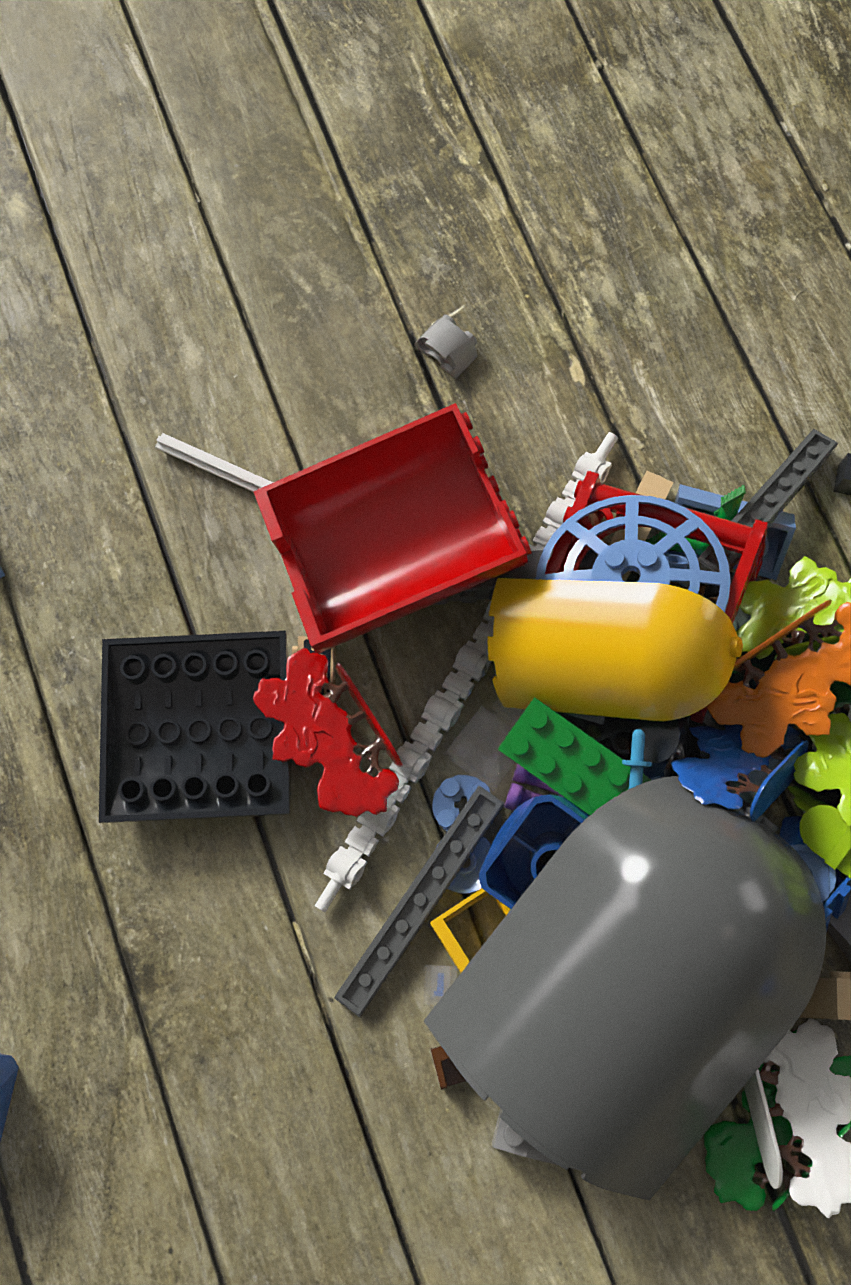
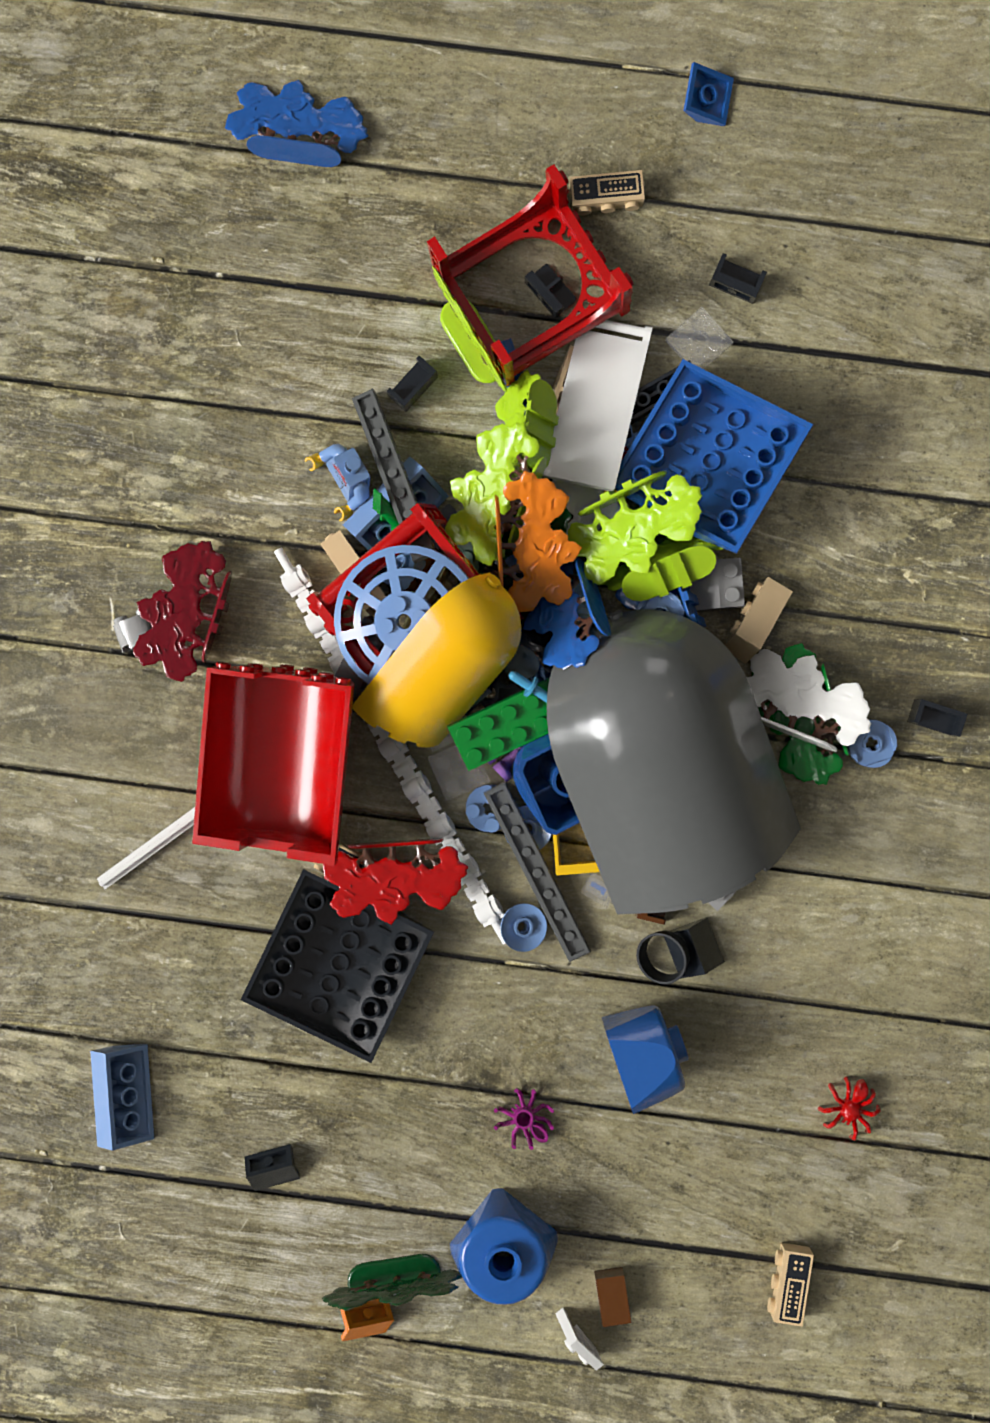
camera: 65 degrees left, 15 degrees up
none -> dark red plant [133,541,232,682]
none -> medium blue torso [305,444,371,521]
none -> magenta animal [494,1087,554,1150]
none -> medium blue dish [500,903,547,952]
none -> blue piece [601,1005,689,1114]
none -> black tyre [636,930,690,984]
none -> black slope [664,917,725,979]
none -> medium blue plate [847,720,897,768]

